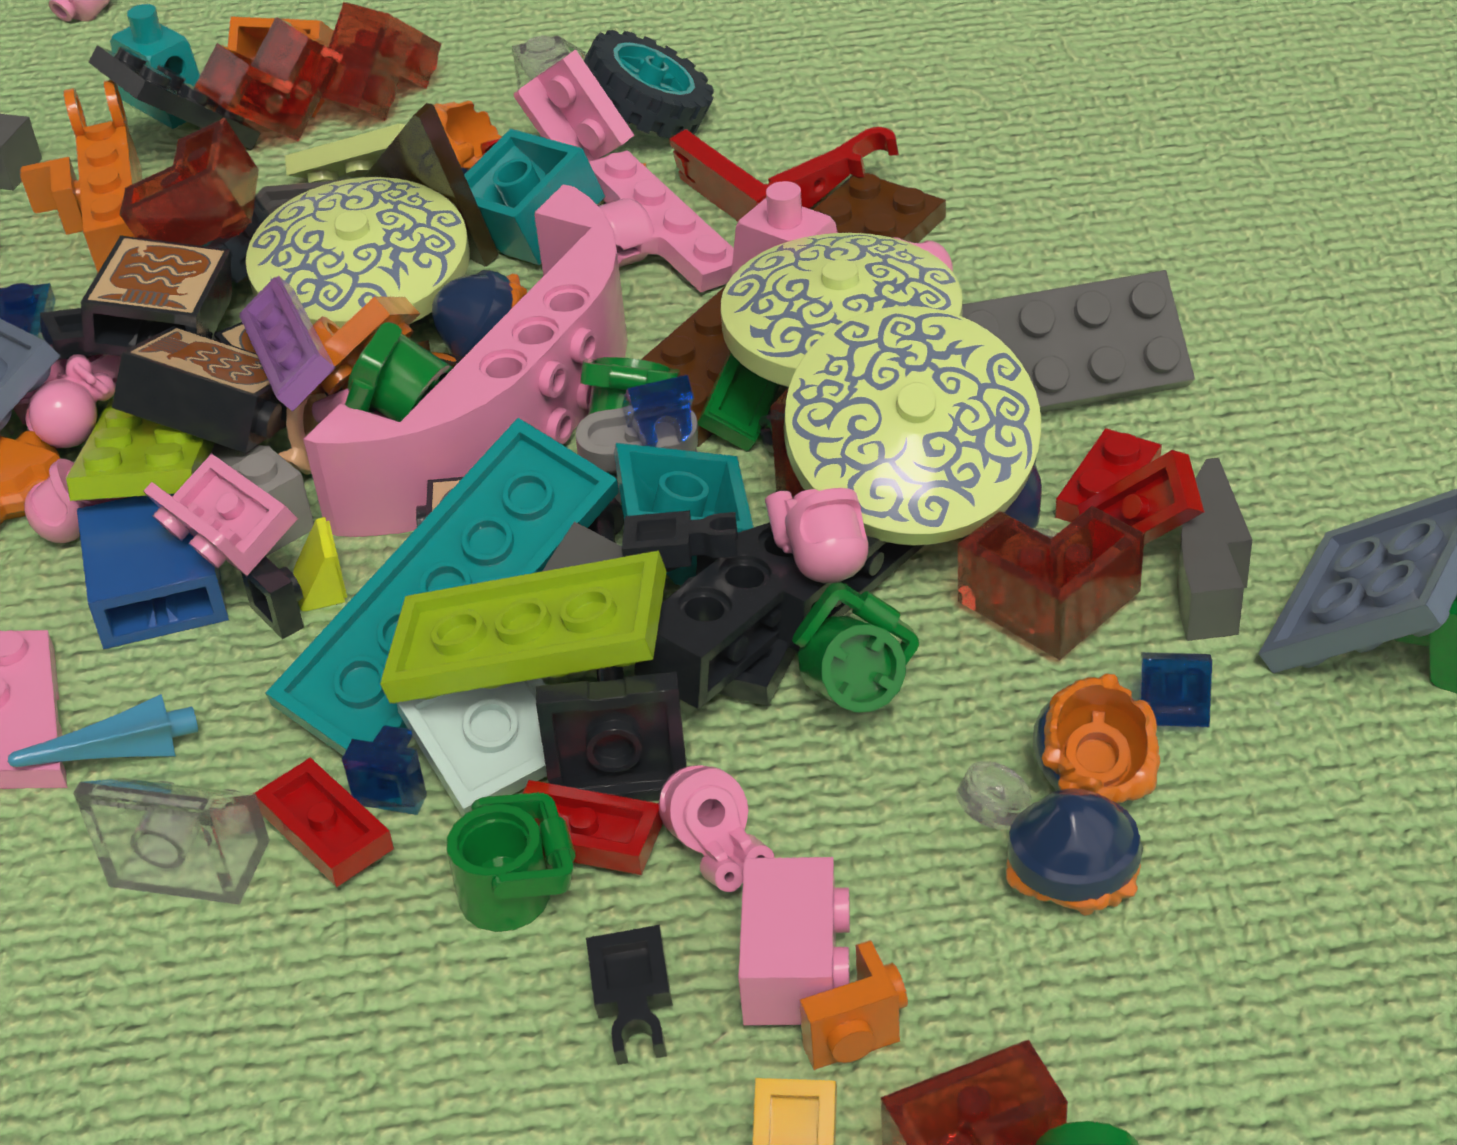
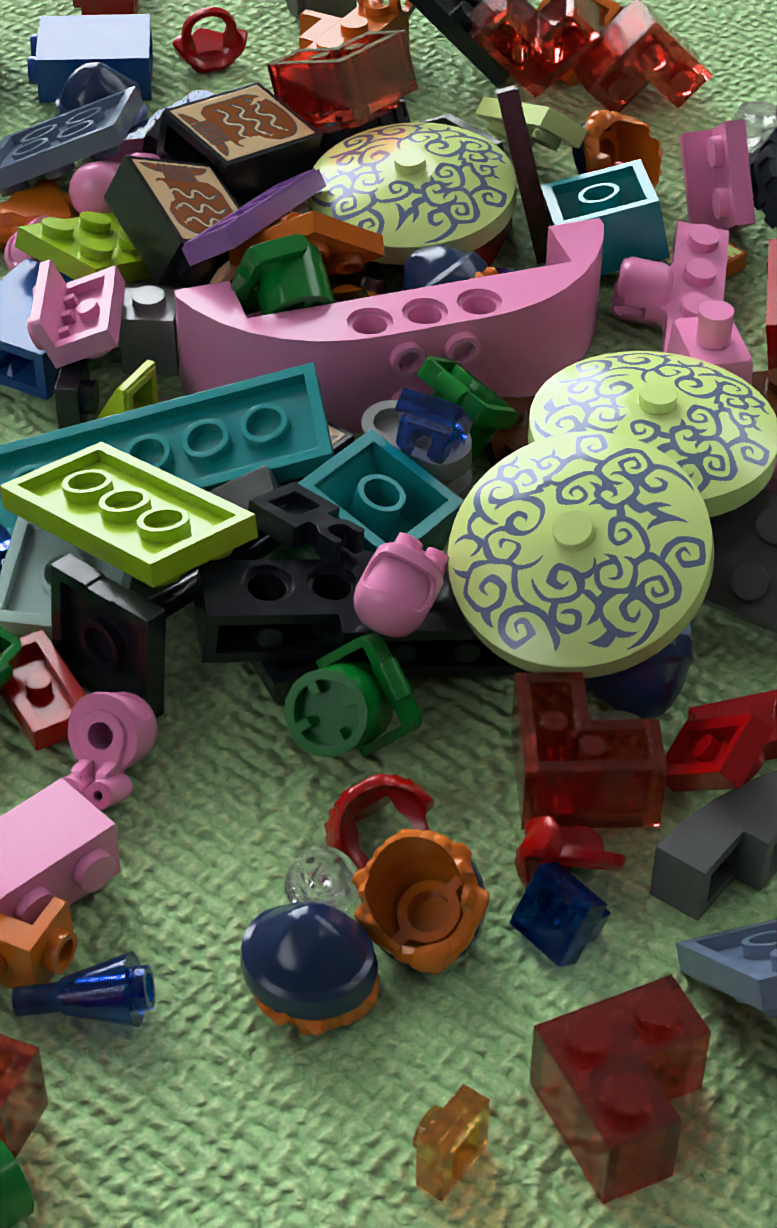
camera: 40 degrees right, 0 degrees up
none -> clear blue cone [12,951,155,1027]
none -> red piece [324,774,434,870]
none -> clear orange plate [412,1084,490,1201]
none -> red piece [514,816,626,908]
none -> clear red brick [529,975,711,1204]

